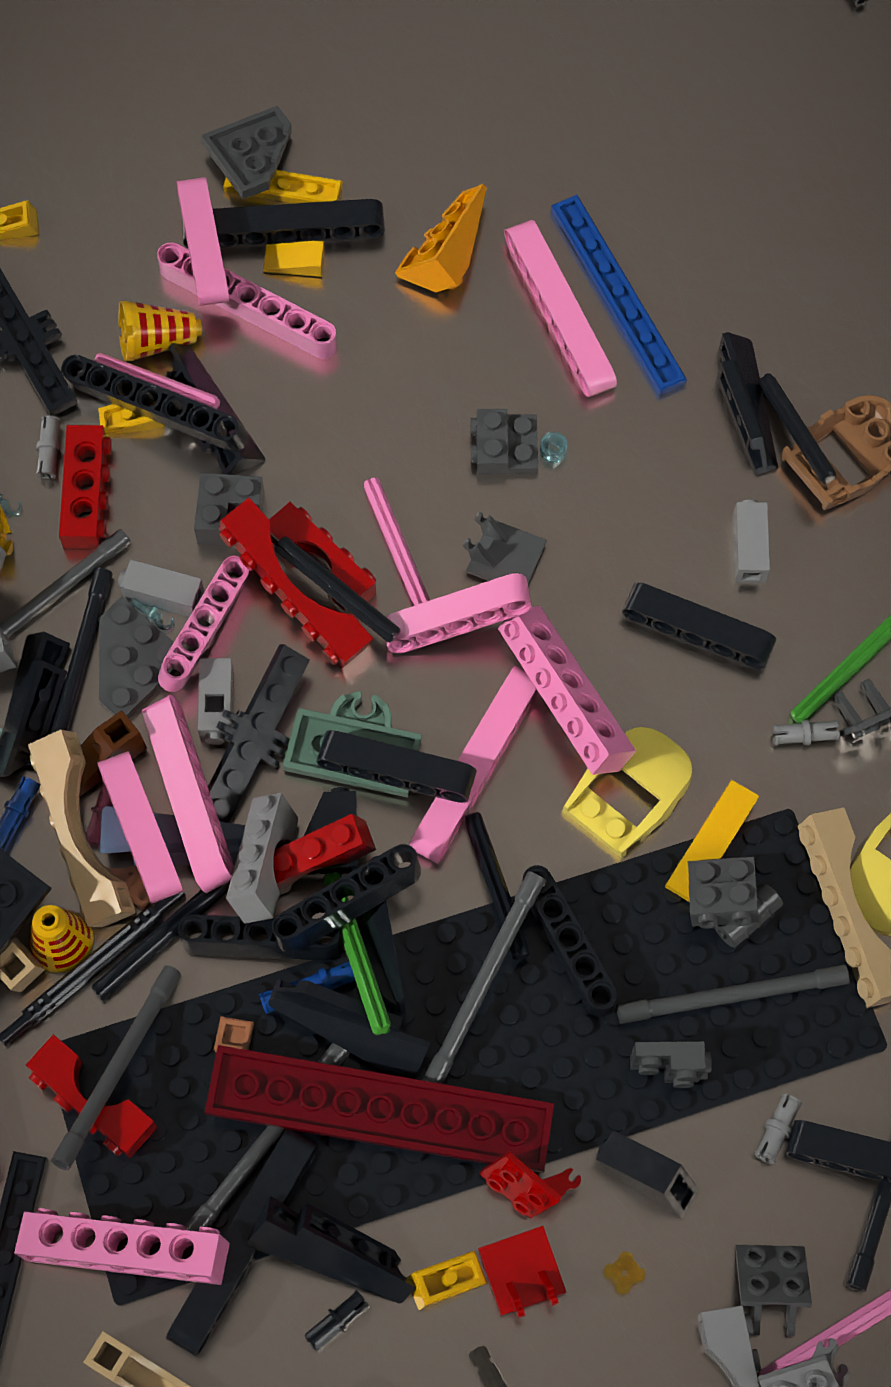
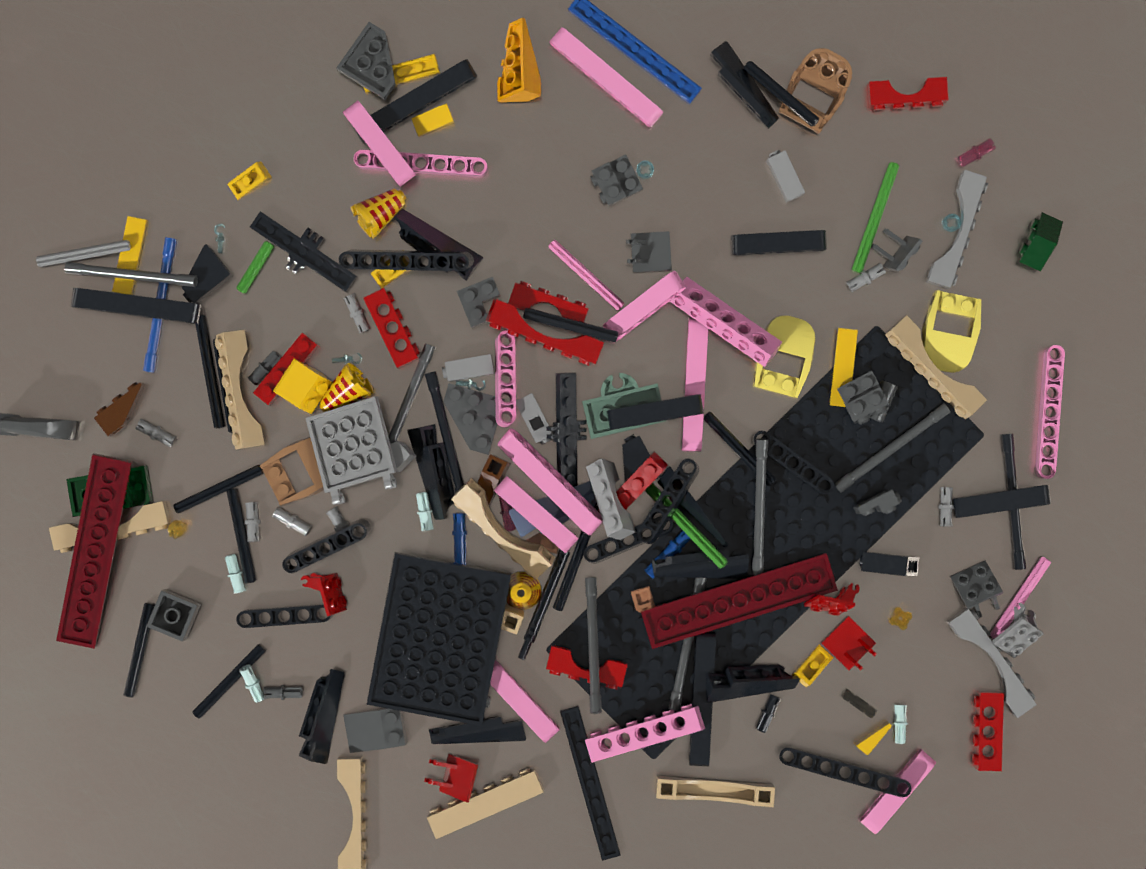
camera: 30 degrees left, 20 degrees up
bright pink axle [93,353,220,409] -> none

